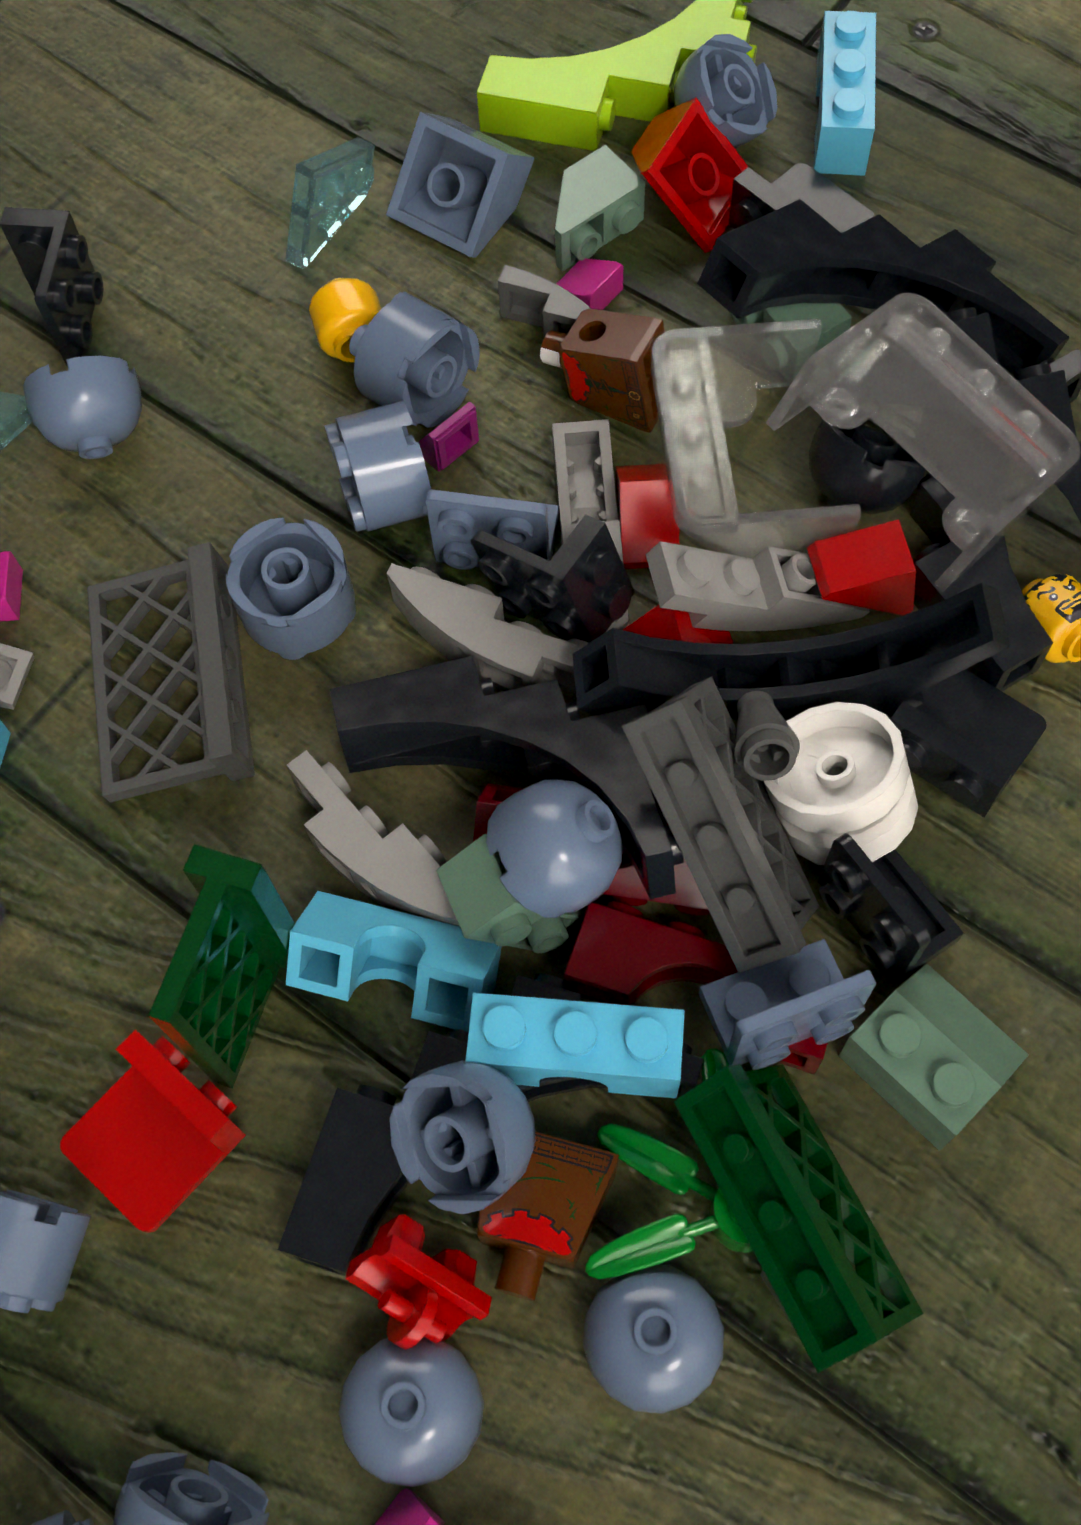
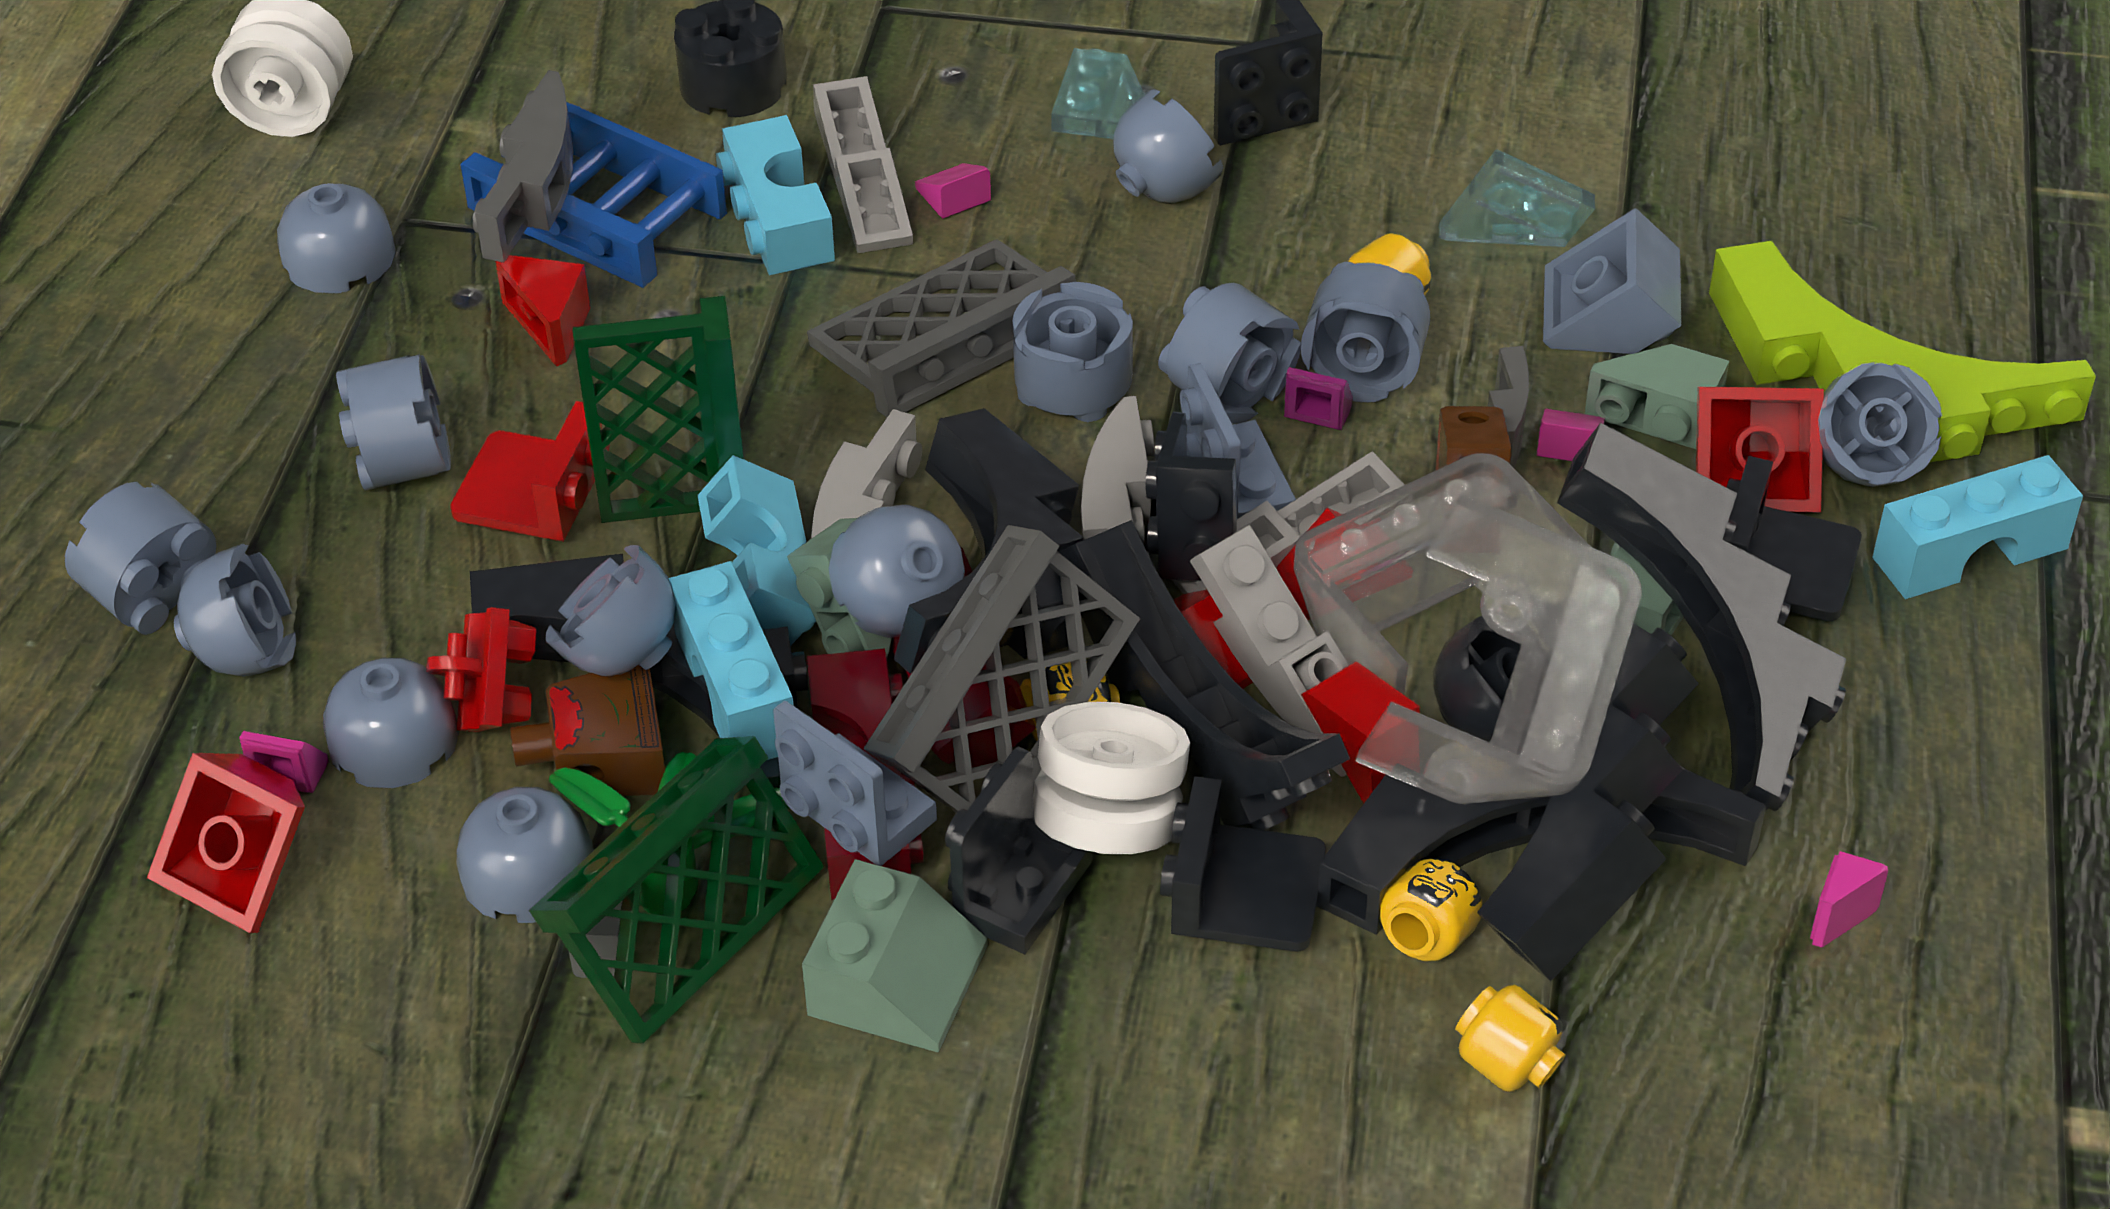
camera: 60 degrees right, 20 degrees down
dark grey cone [734,691,800,781] -> none

